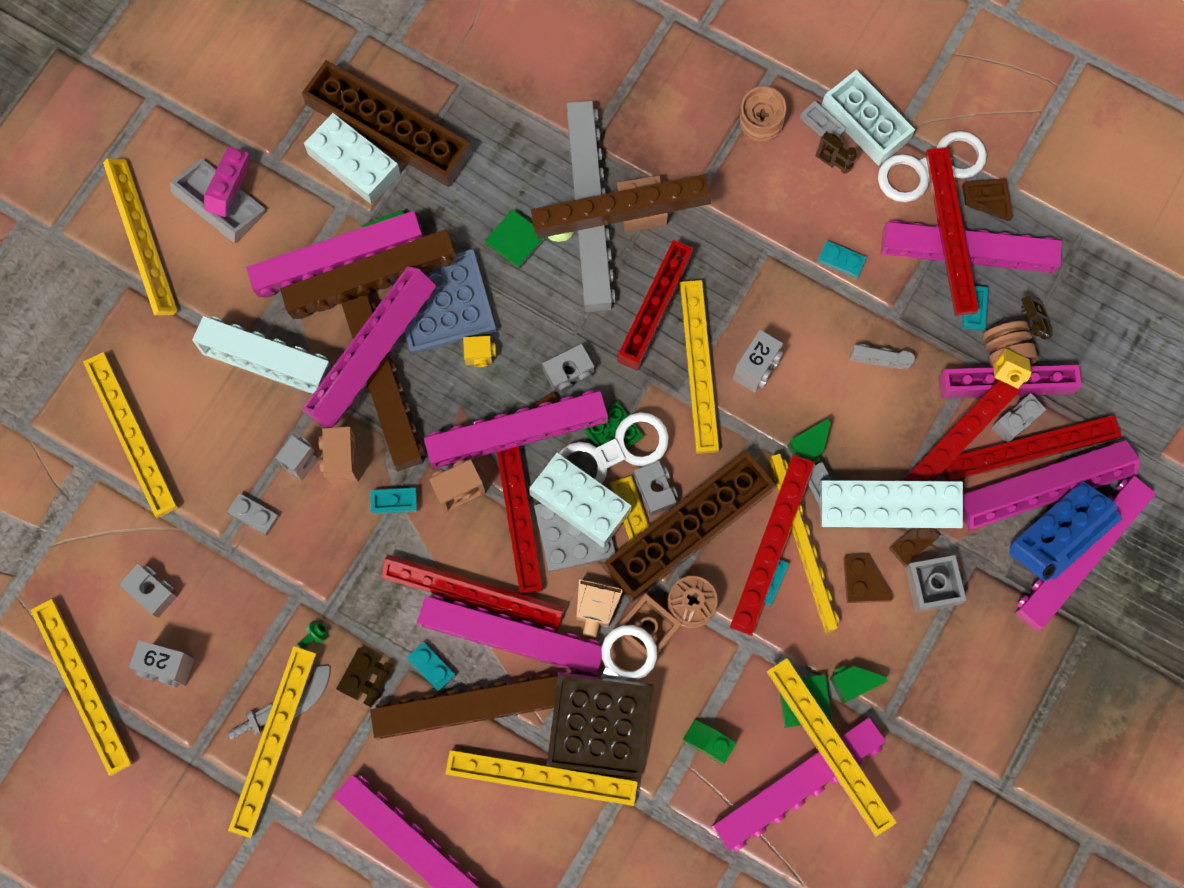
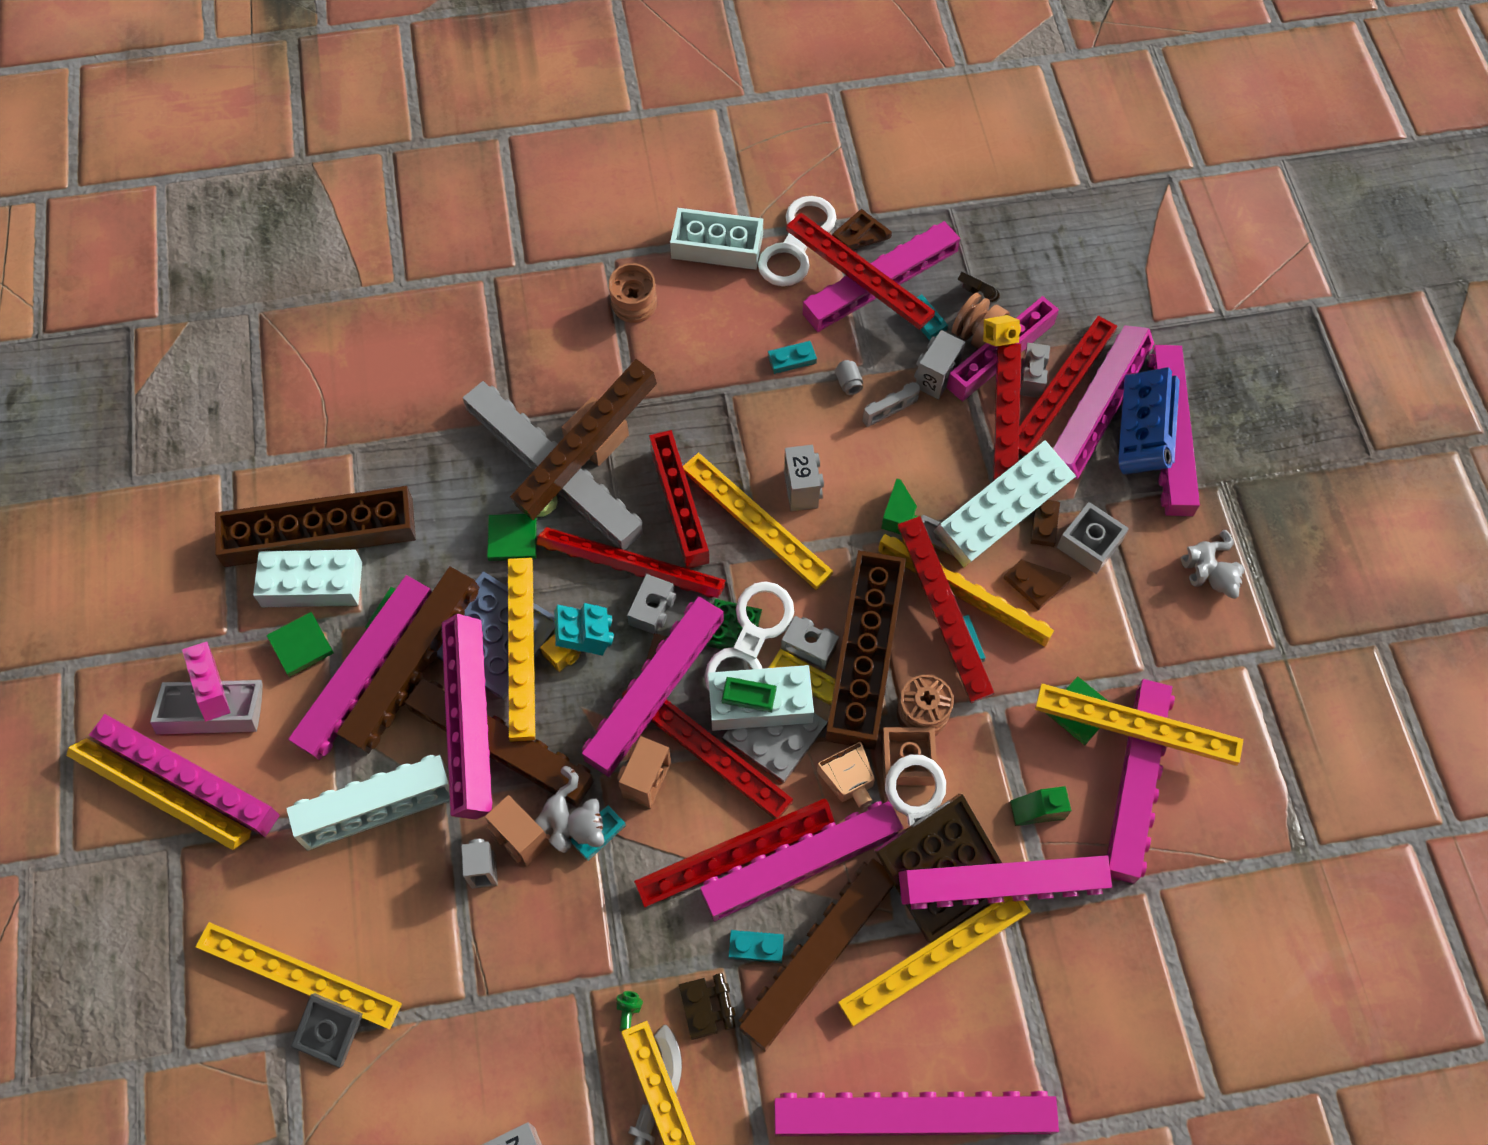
camera: 40 degrees left, 10 degrees down
light grey brick [119,564,177,618] -> none
light grey plate [227,493,279,536] -> none
light grey plate [799,101,846,137] -> none
dark brown plate [815,131,857,174] -> none
green slope [830,665,888,704] -> none
none -> dark pink brick [89,714,280,837]
none -> green tile [267,612,334,677]
none -> dark grey tile [291,993,363,1068]
none -> yellow plate [508,558,536,742]
none -> light grey animal [534,766,604,853]
none -> red plate [537,527,726,598]
none -> teal plate [554,603,614,656]
none -> green tile [721,677,777,713]
none -> light grey brick [835,360,863,395]
none -> dark pink brick [899,855,1112,910]
none -> light grey brick [914,330,965,400]
none -> light grey animal [1181,530,1245,599]

